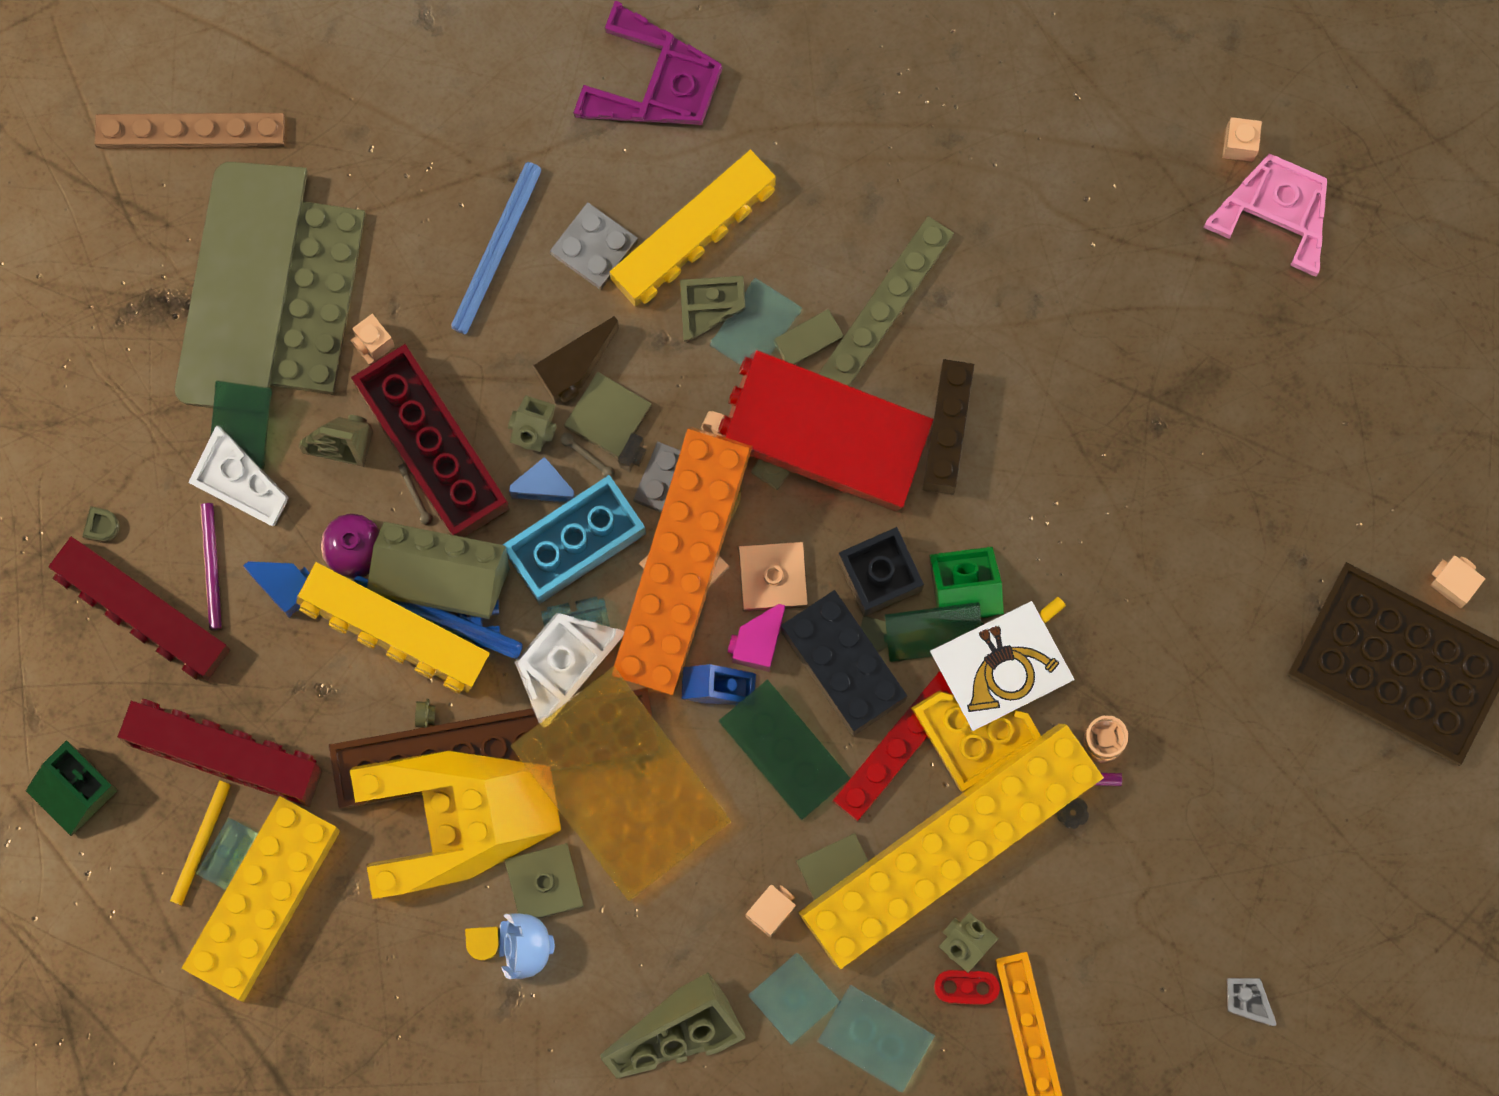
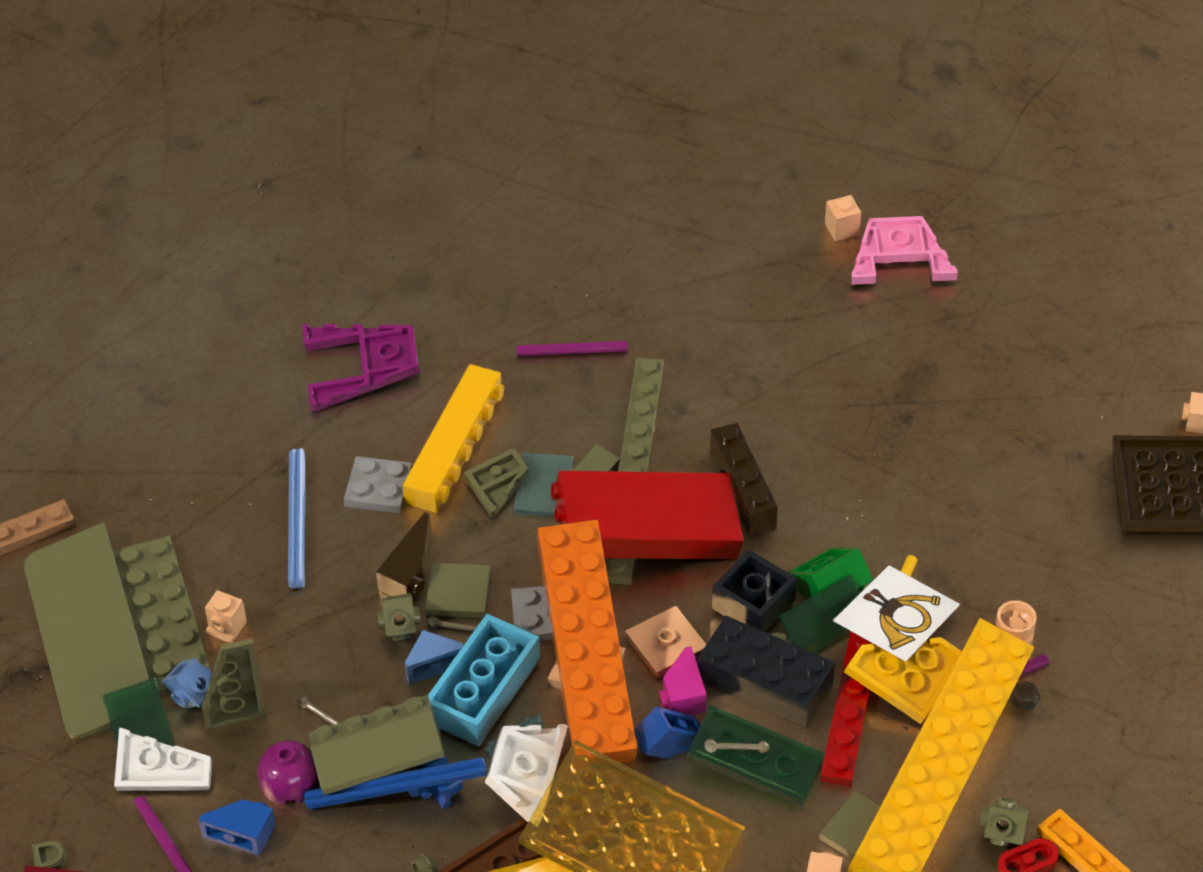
camera: 25 degrees left, 30 degrees down
yellow brick [296,562,490,694] -> none
dark red brick [351,344,509,537] -> none
clear smoke plate [618,433,647,472] -> none
none -> medium blue brick [162,658,212,708]
none -> magenta bar [517,341,628,356]
none -> dark tan hinge [704,739,769,753]

